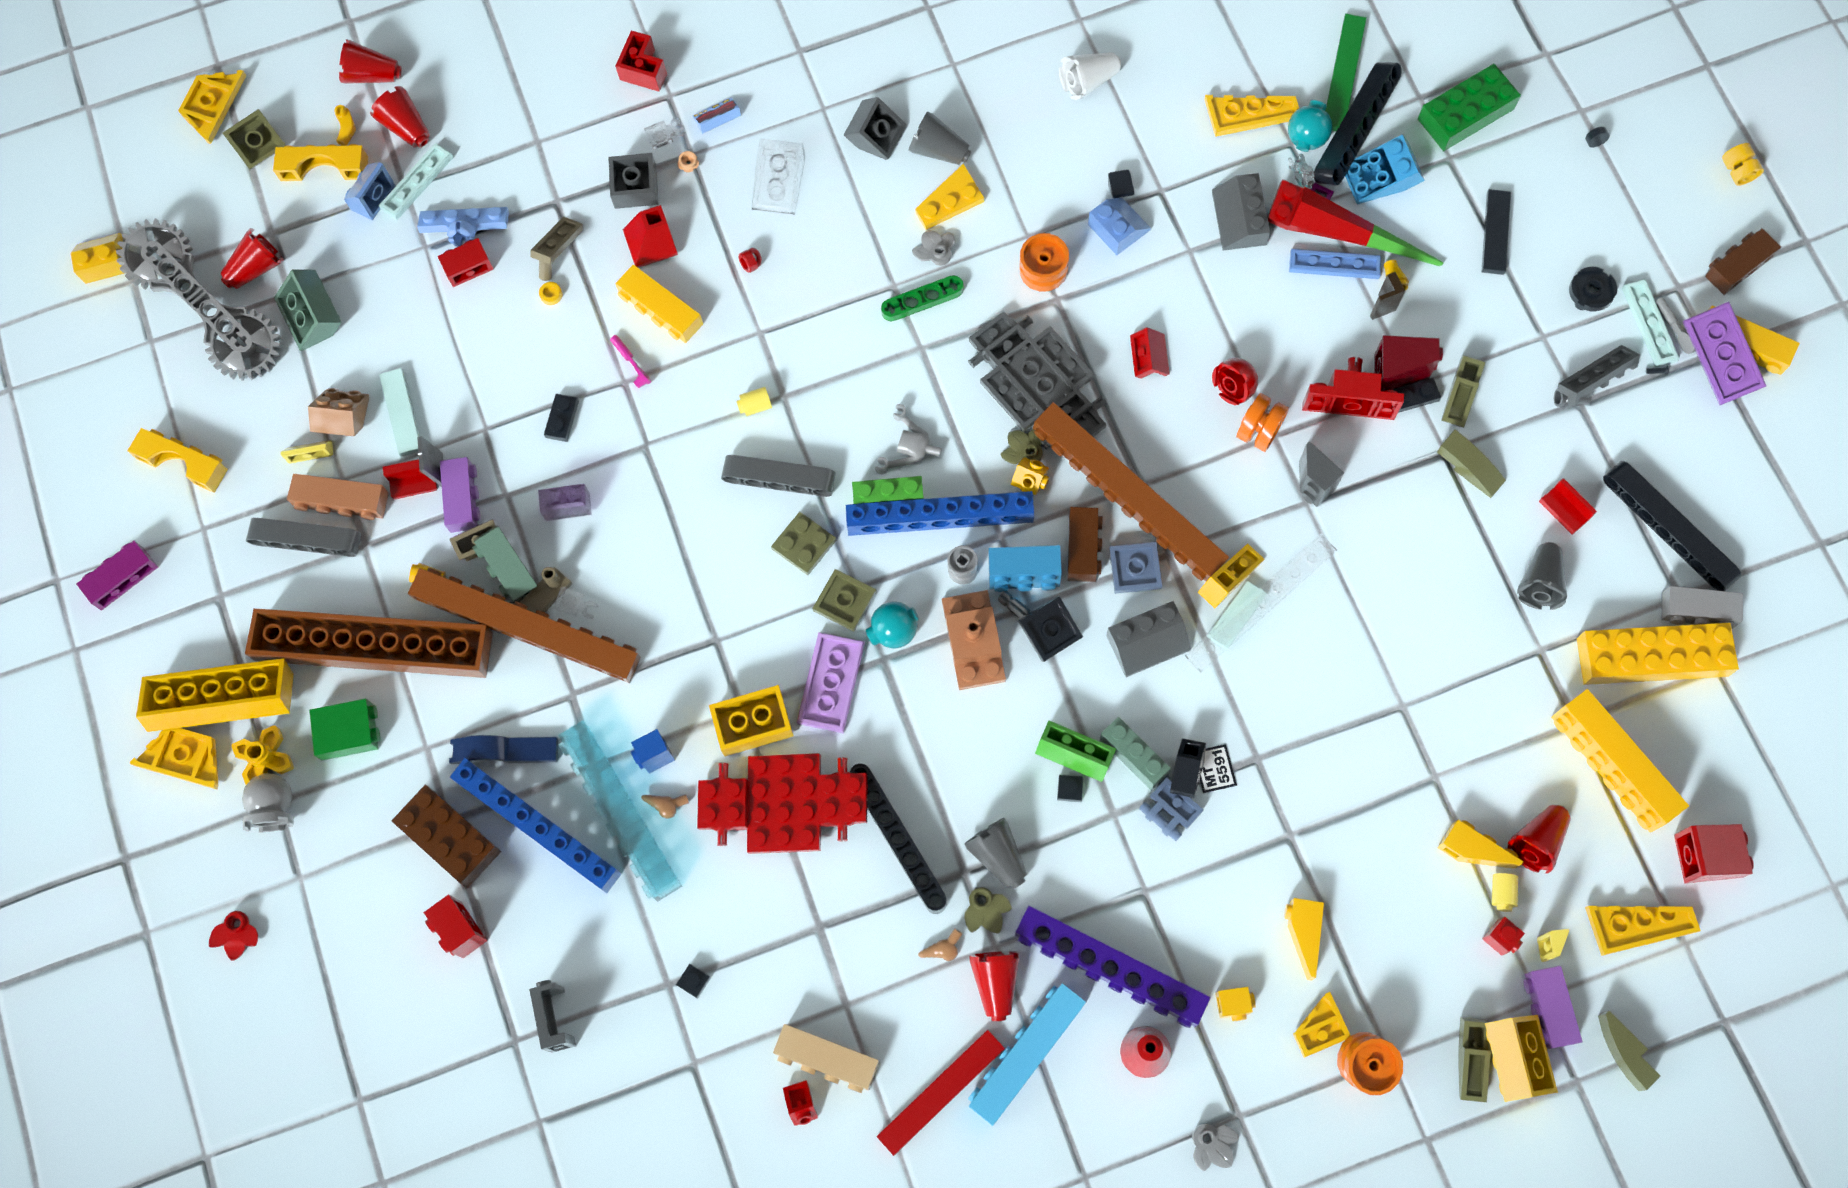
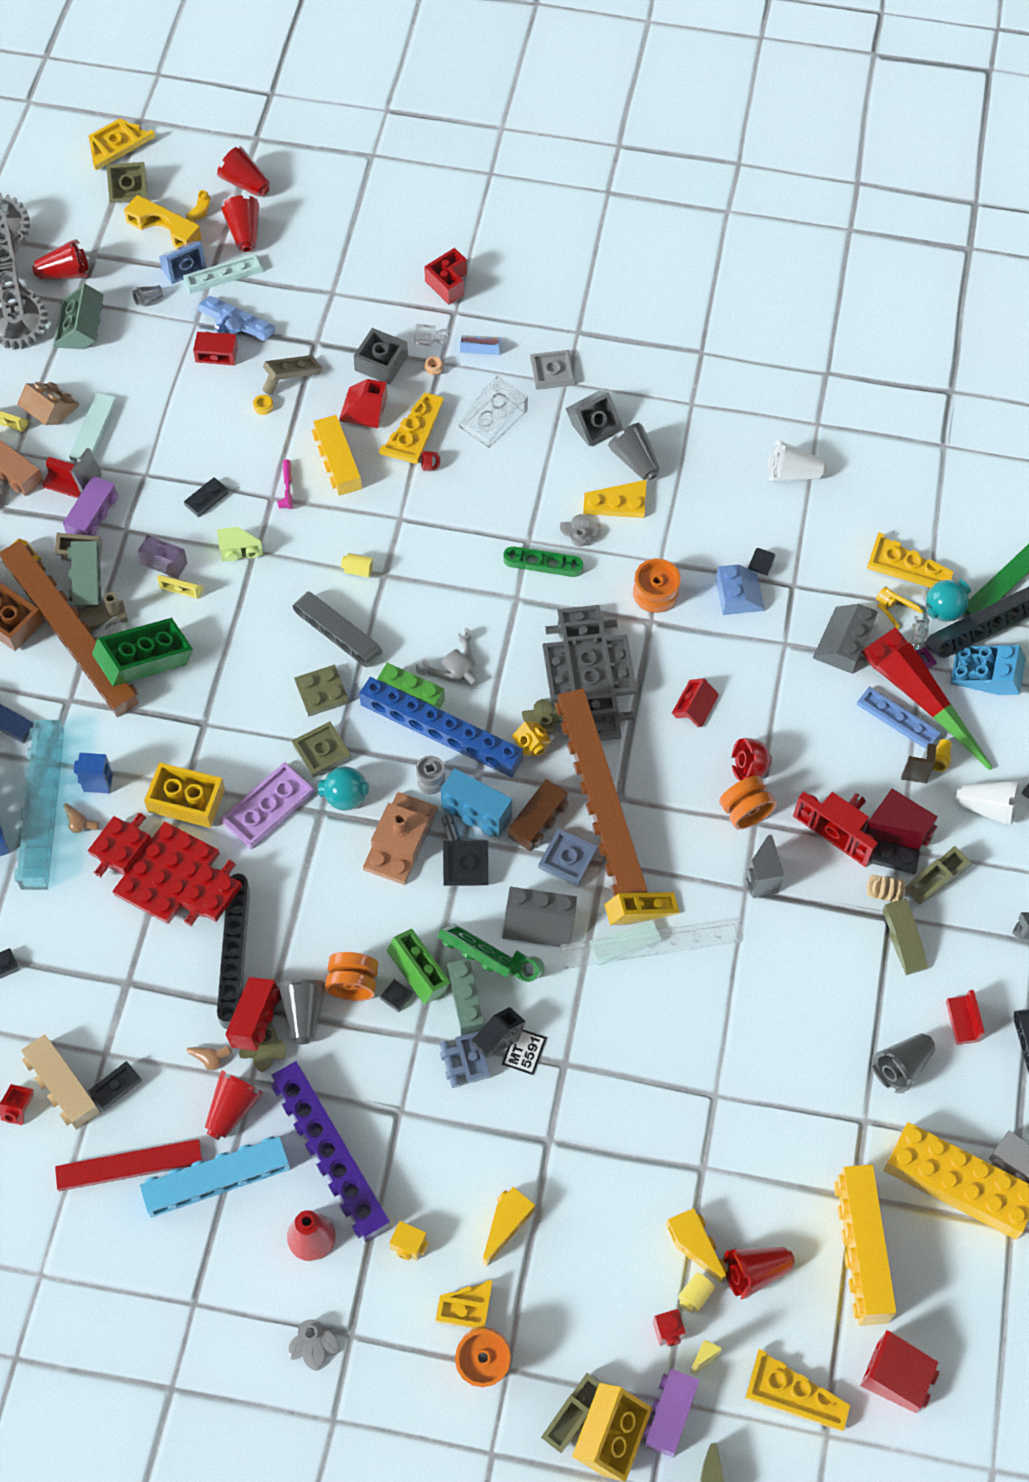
camera: 25 degrees right, 10 degrees down
none -> black plate [88,1061,142,1110]
none -> green brick [92,617,193,687]
none -> flat silver cone [132,285,163,306]
none -> light yellow slope [157,575,204,599]
none -> yellowish green slope [217,526,263,561]
none -> red brick [225,977,281,1051]
none -> orange wheel [324,952,379,1001]
none -> yellow wing [379,392,444,465]
none -> green hinge [437,924,545,982]
none -> light grey tile [530,350,575,390]
none -> tan gear [866,874,906,902]
none -> yellow plant [876,586,924,629]
none -> white cone [956,781,1019,825]

